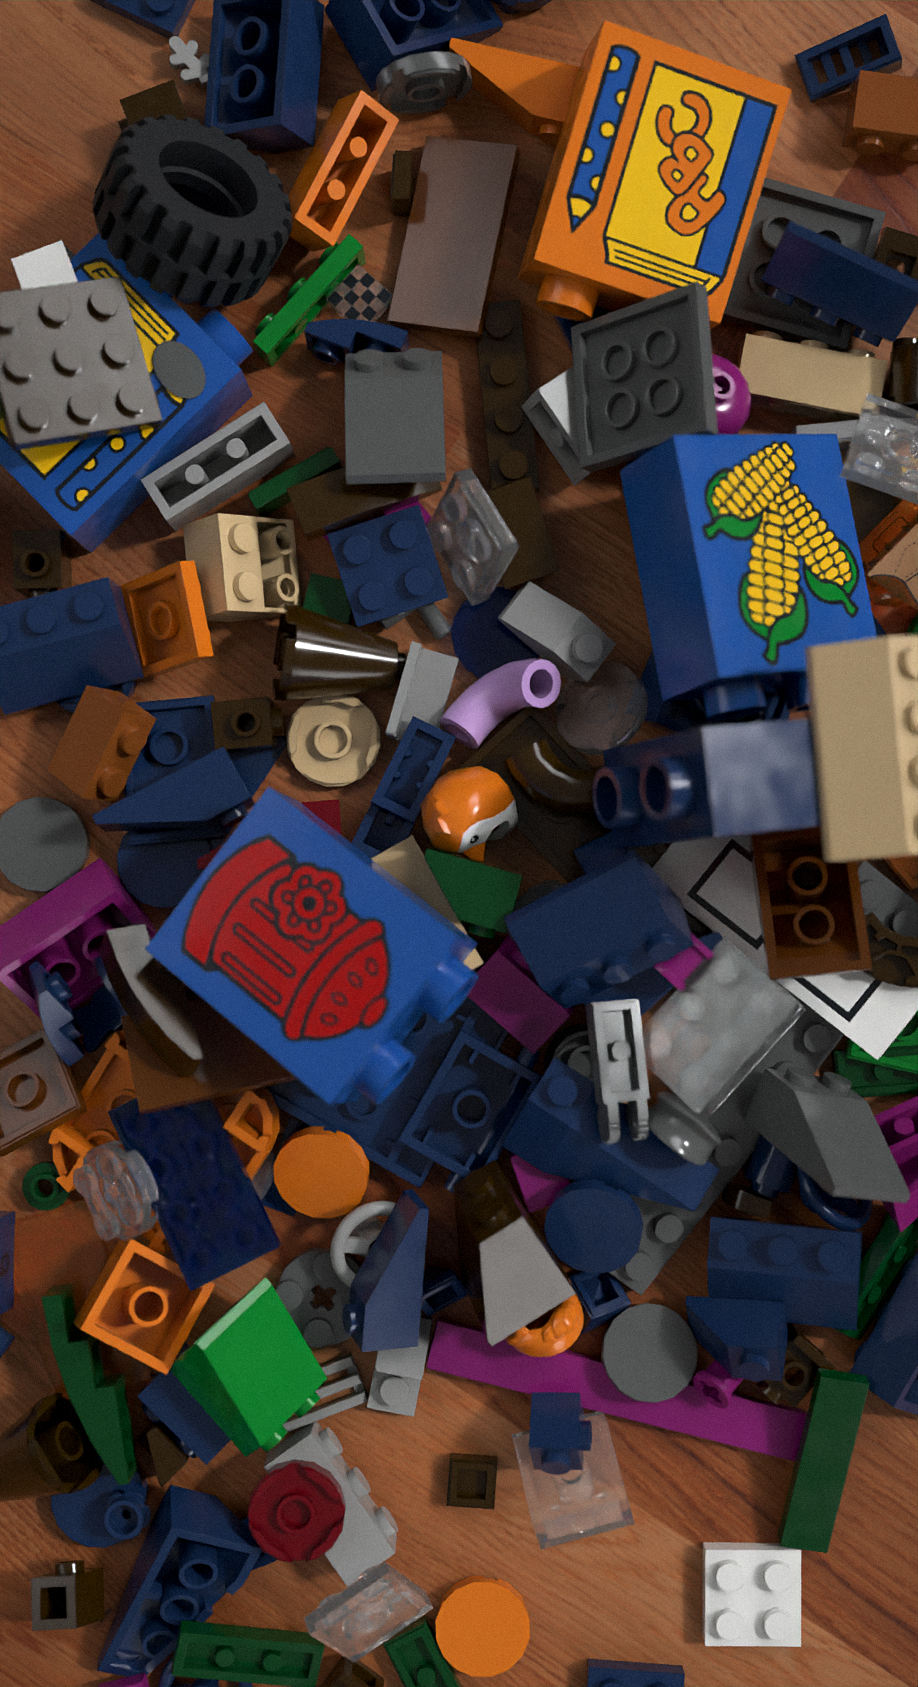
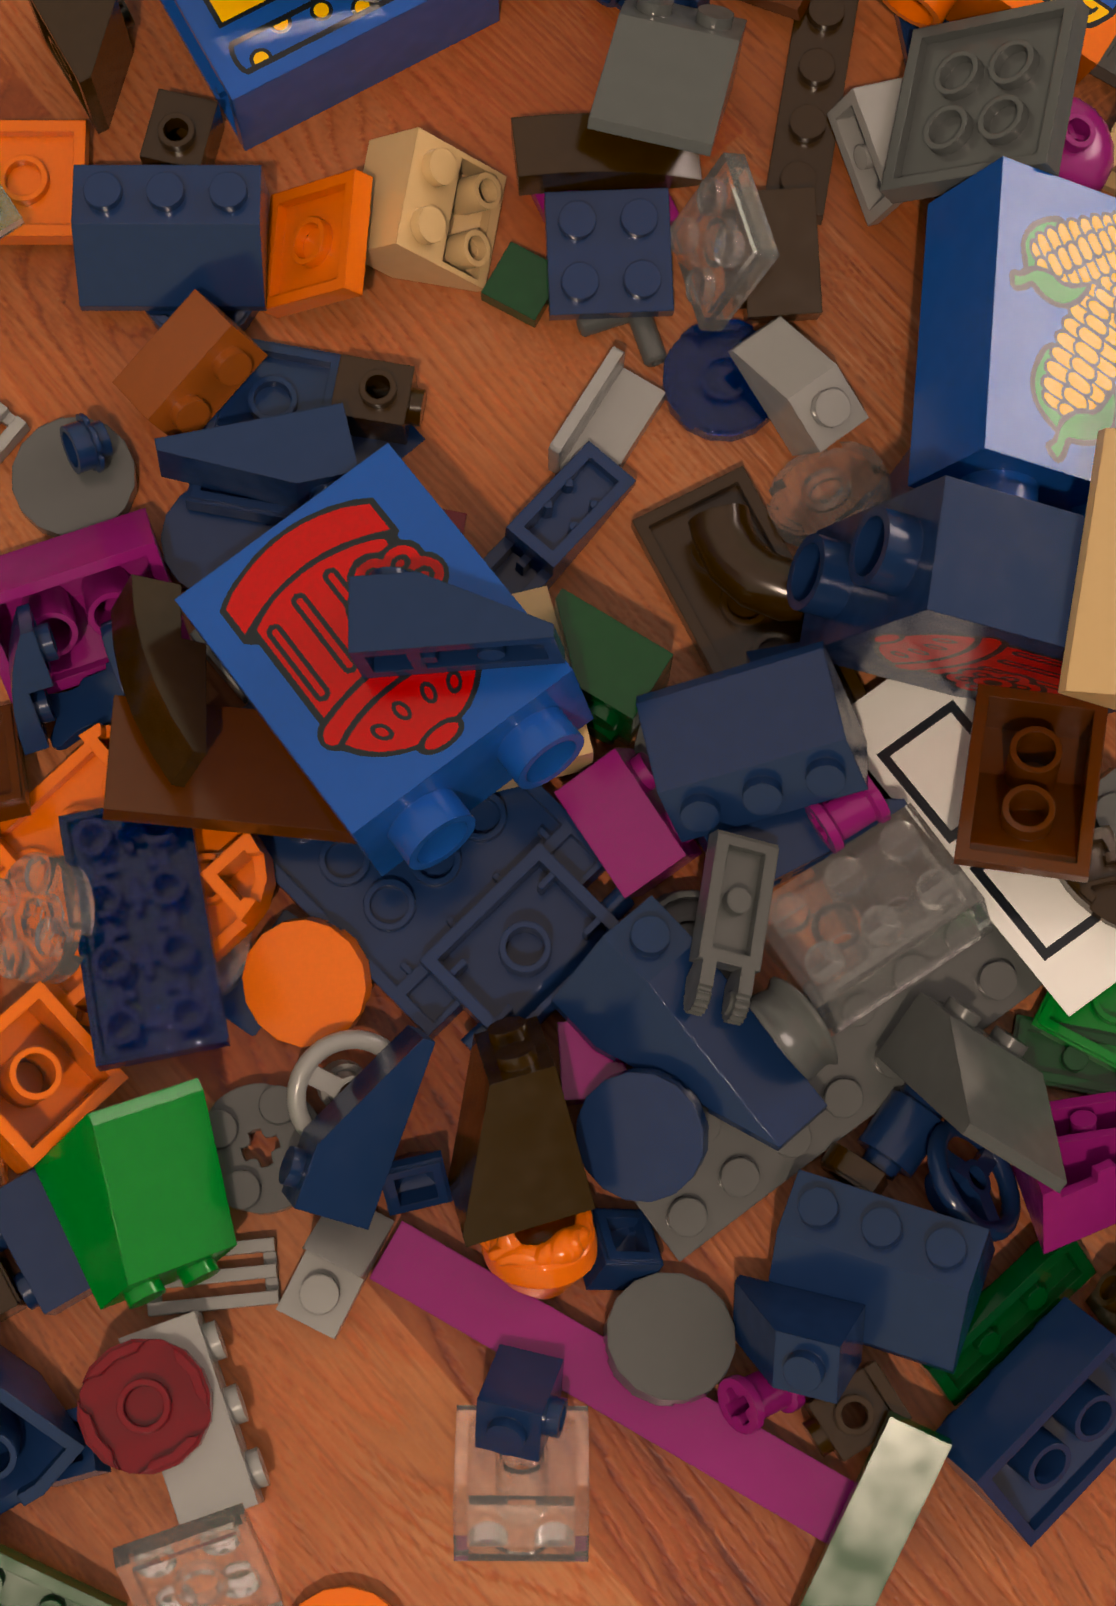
camera: 15 degrees right, 10 degrees down
light grey brick [141,402,295,532] -> none
dark green tile [248,447,342,517] -> none
dark brown cone [272,603,406,701] -> none
tan tile [286,694,381,787] -> none
orange piece [420,766,518,864] -> none
lavender cylinder [440,658,561,749] -> none
dark brown tile [447,1453,498,1509] -> none
none -> dark blue plate [60,413,113,474]
none -> dark blue slope [348,567,565,679]

